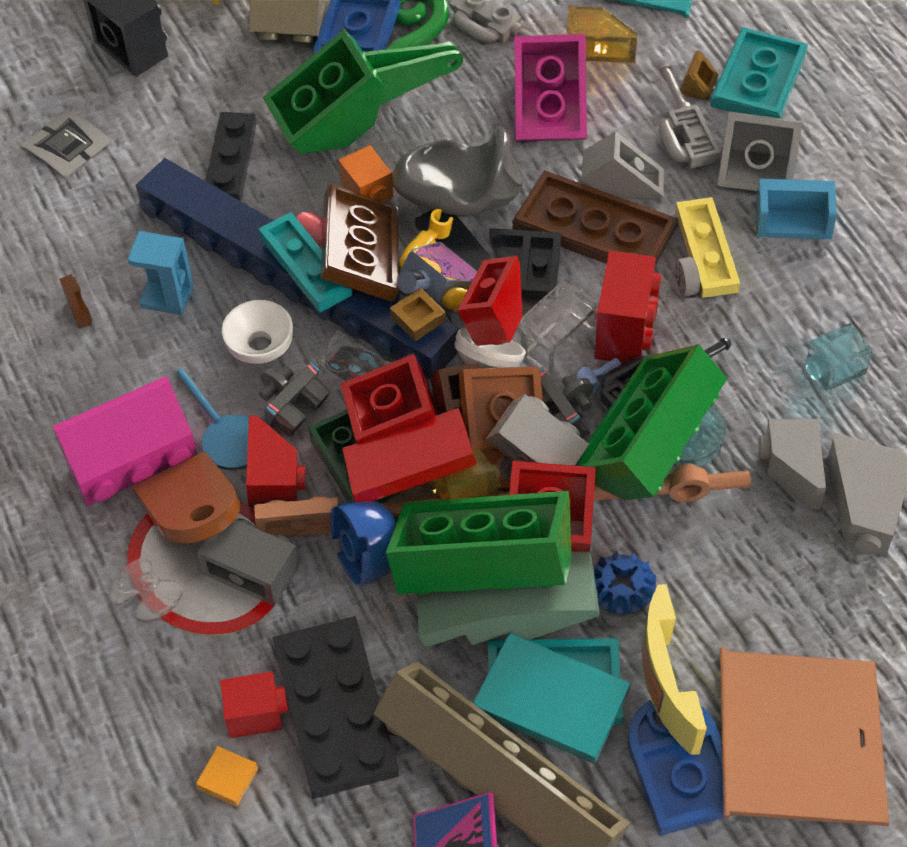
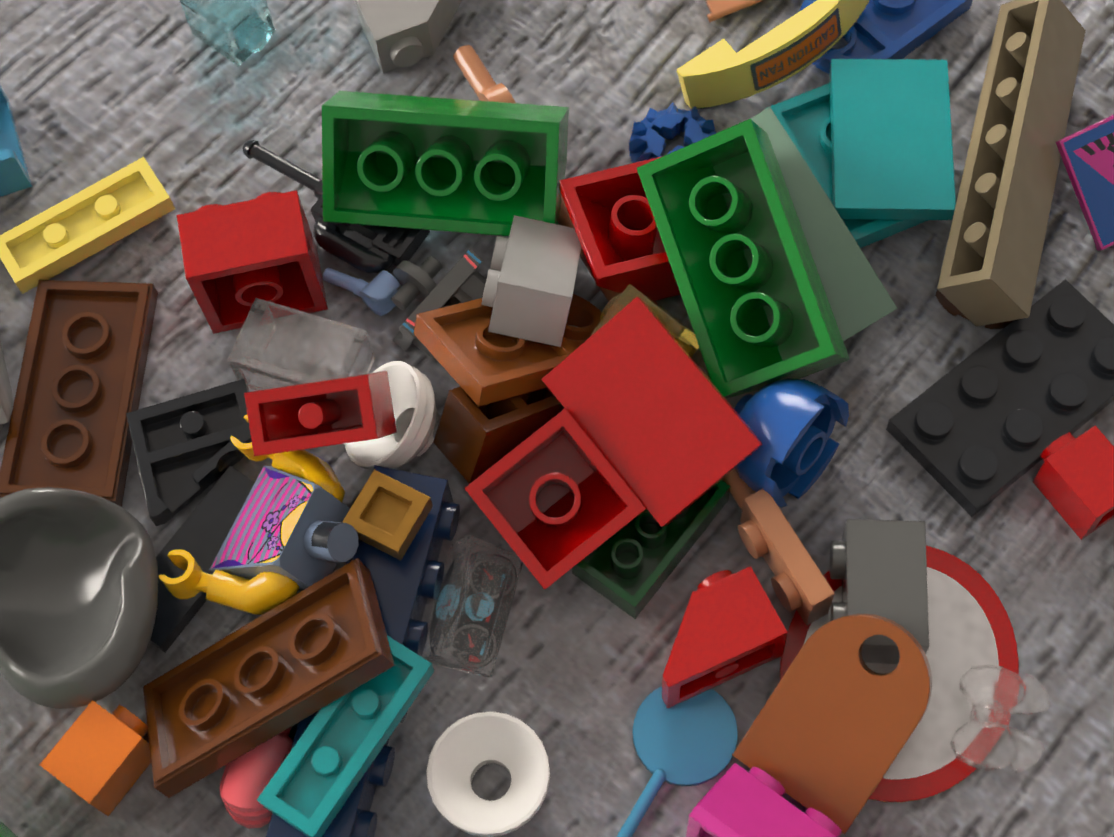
camera: 110 degrees left, 10 degrees up
dark grey hips [259,361,330,436] -> none
light grey tile [675,257,700,297] -> none

